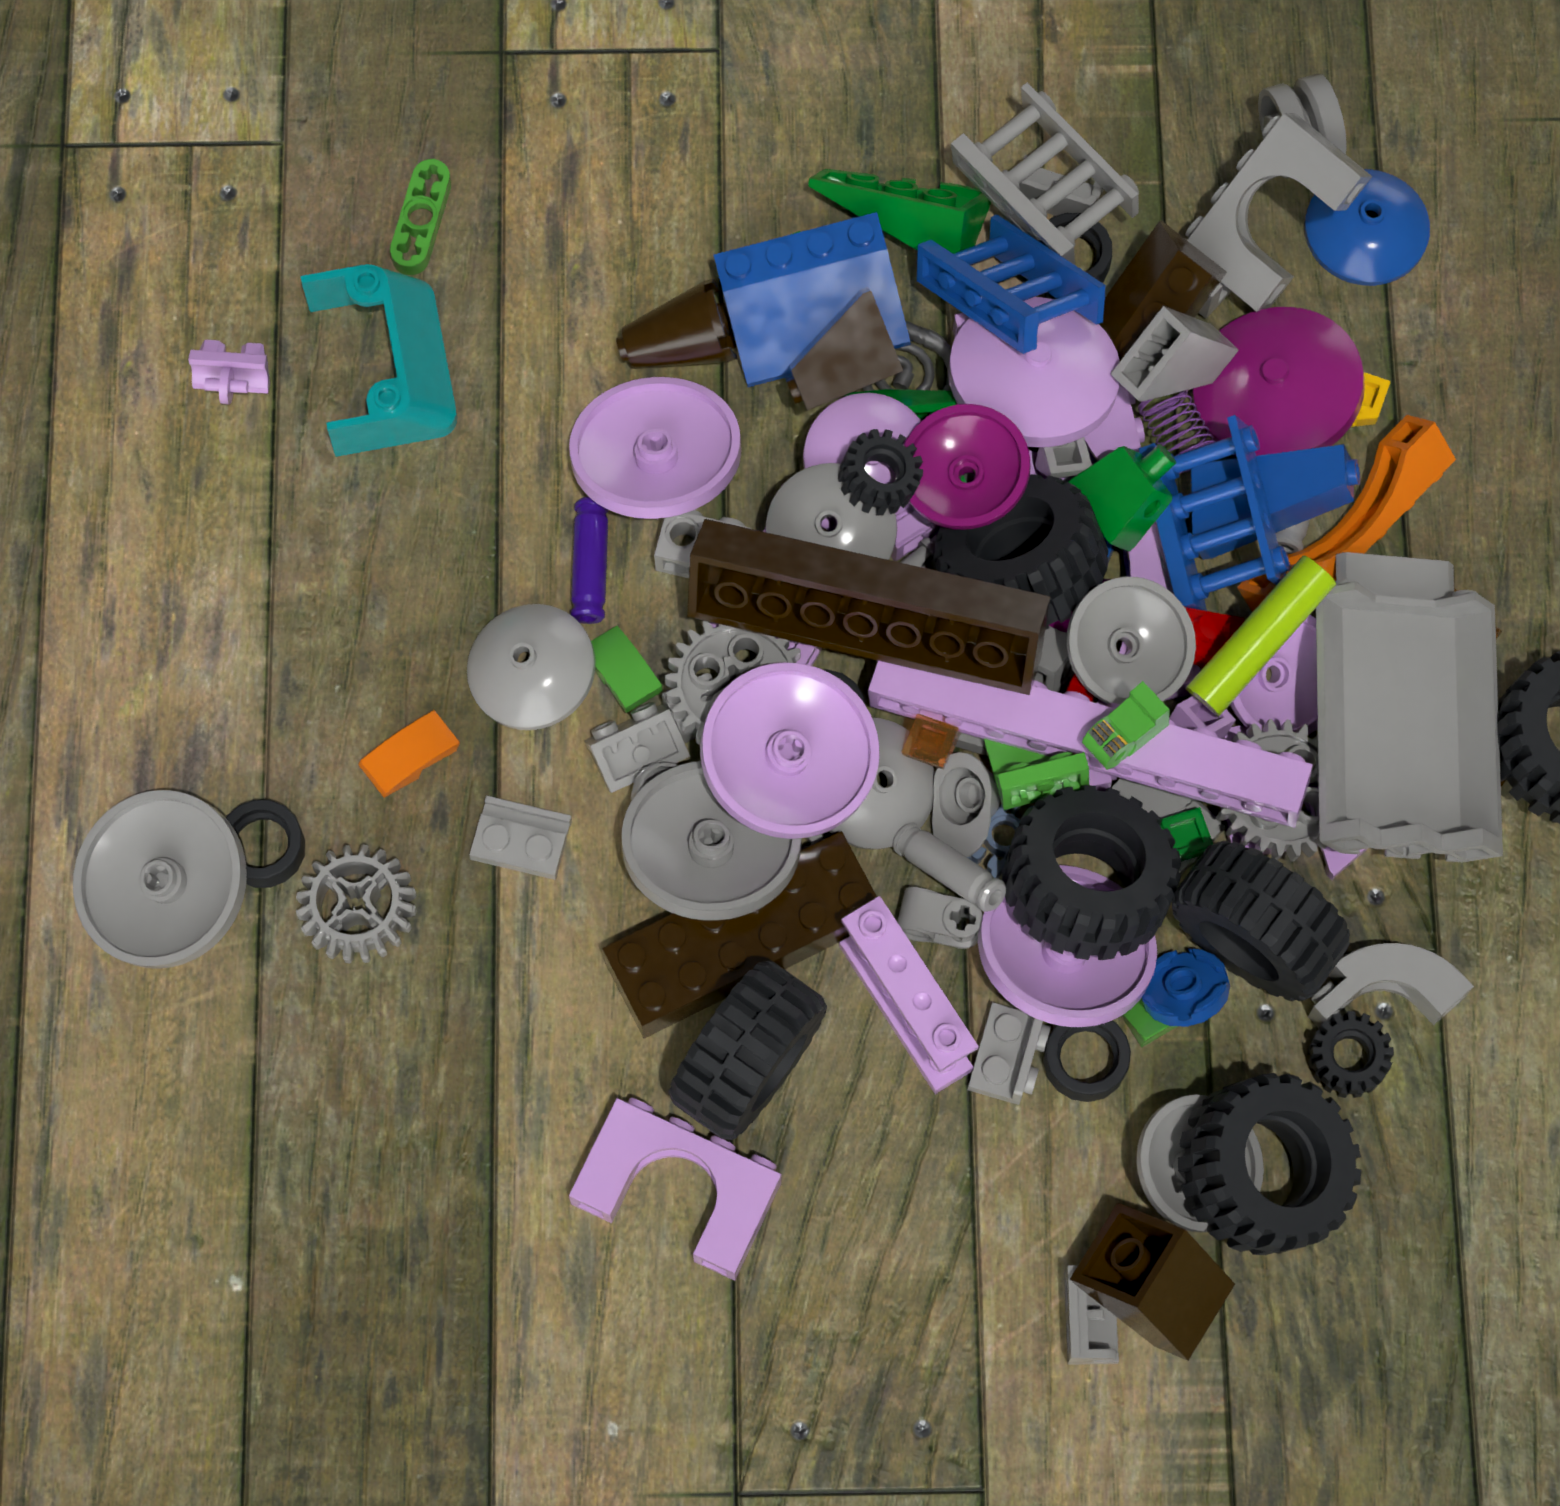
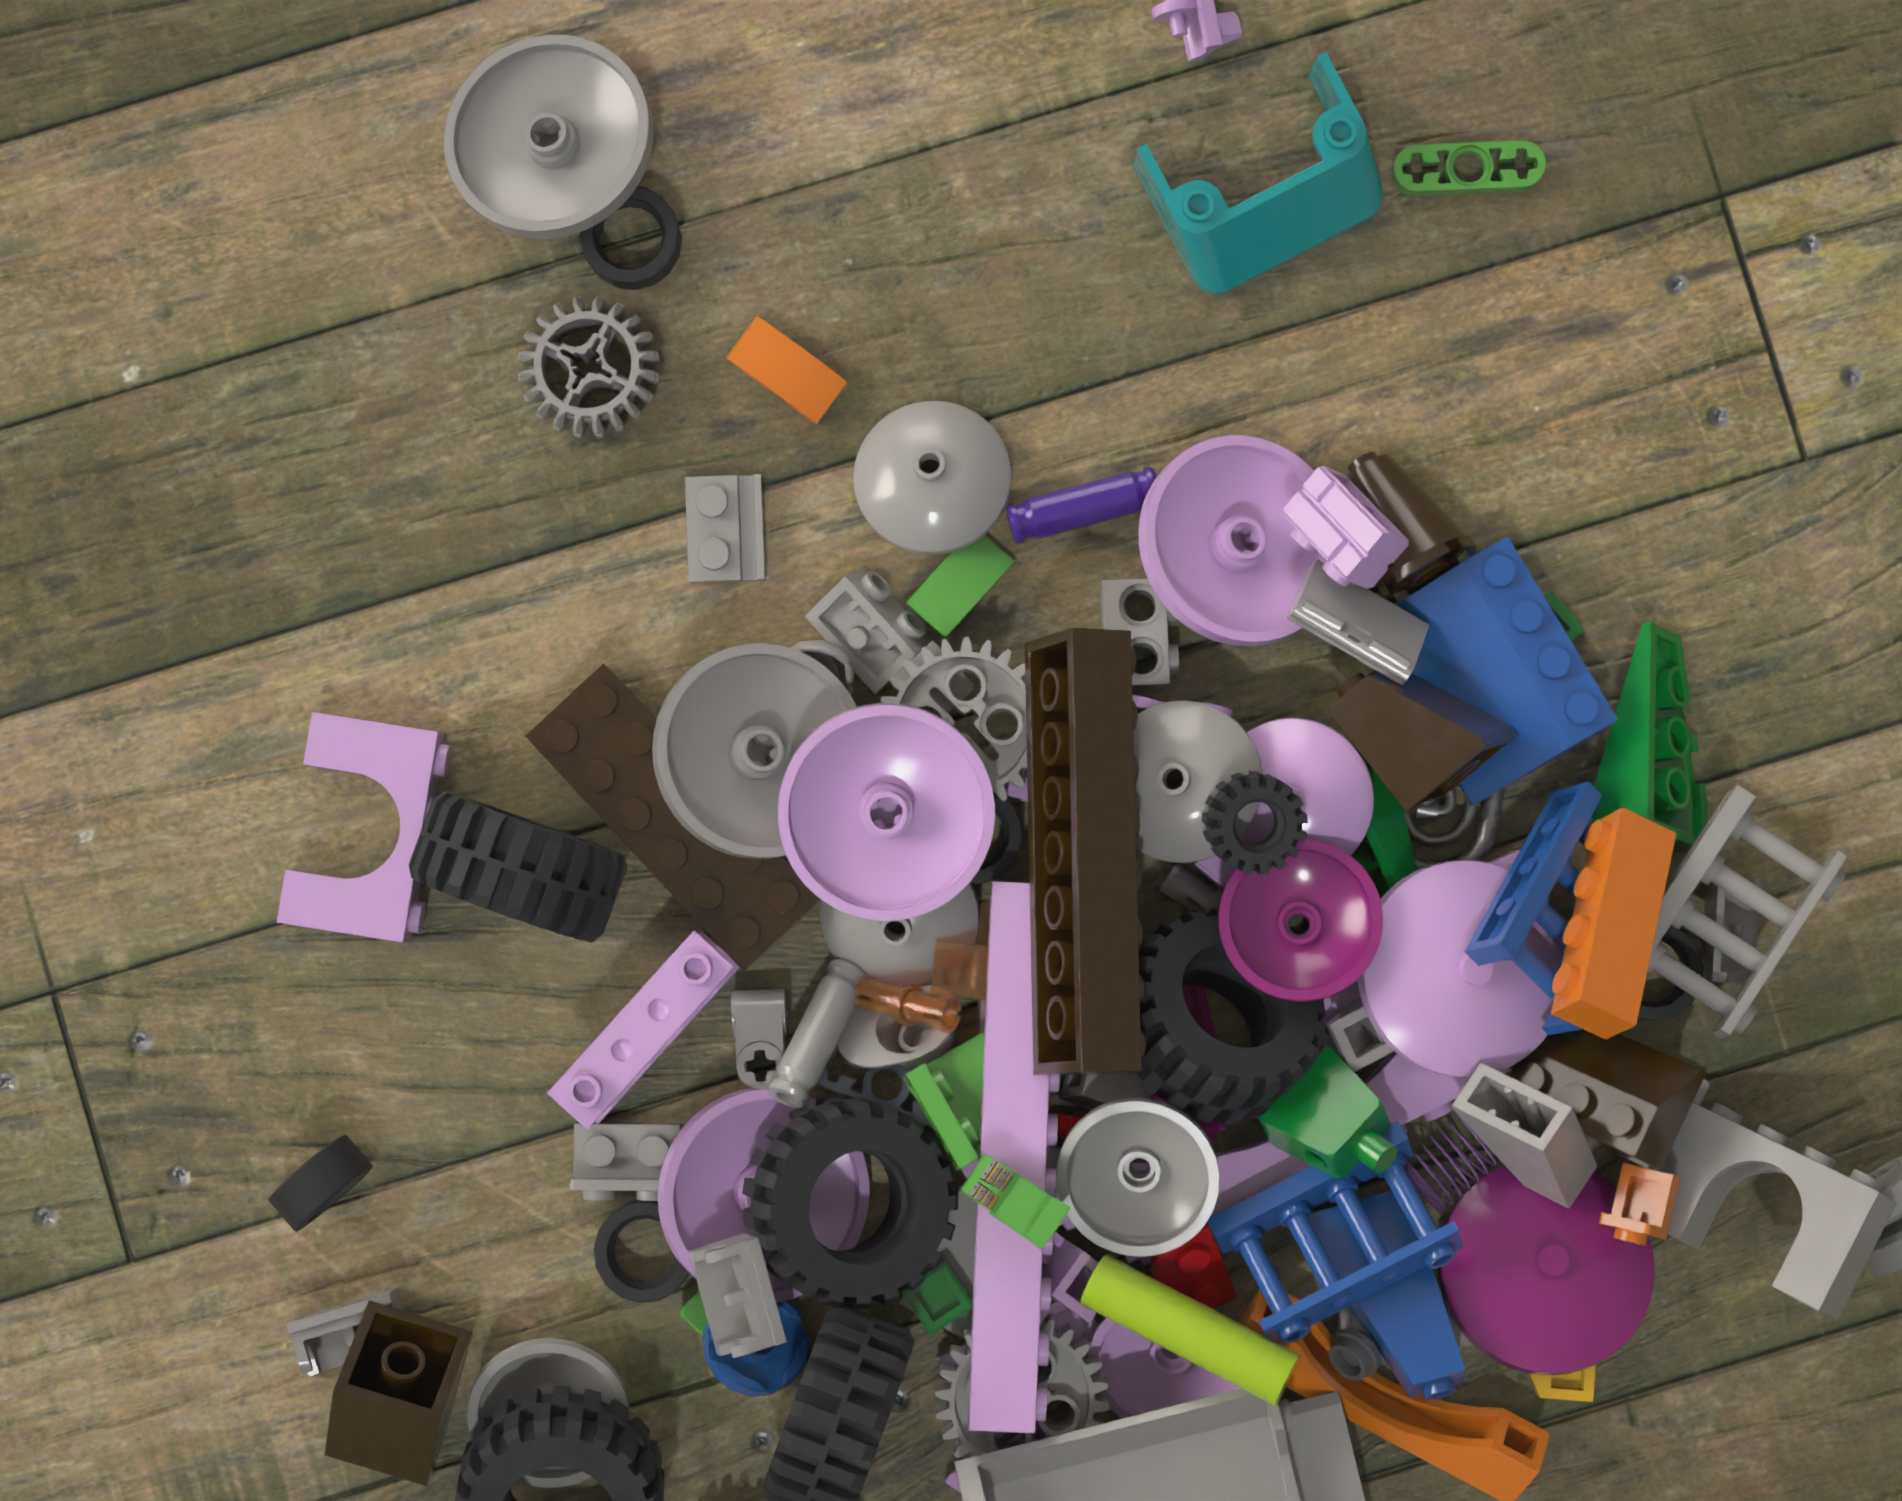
camera: 75 degrees right, 15 degrees up
blue dish [1304,169,1430,286] -> none
none -> black tyre [268,1134,373,1232]
none -> light grey hinge [689,1233,787,1358]
none -> clear orange pin [855,976,961,1033]
none -> lavender brick [1283,465,1409,589]
none -> light grey piece [1287,559,1429,686]
none -> dark grey plate [1329,1328,1381,1381]
none -> orange brick [1551,807,1676,1039]
none -> orange bracket [1599,1163,1680,1246]

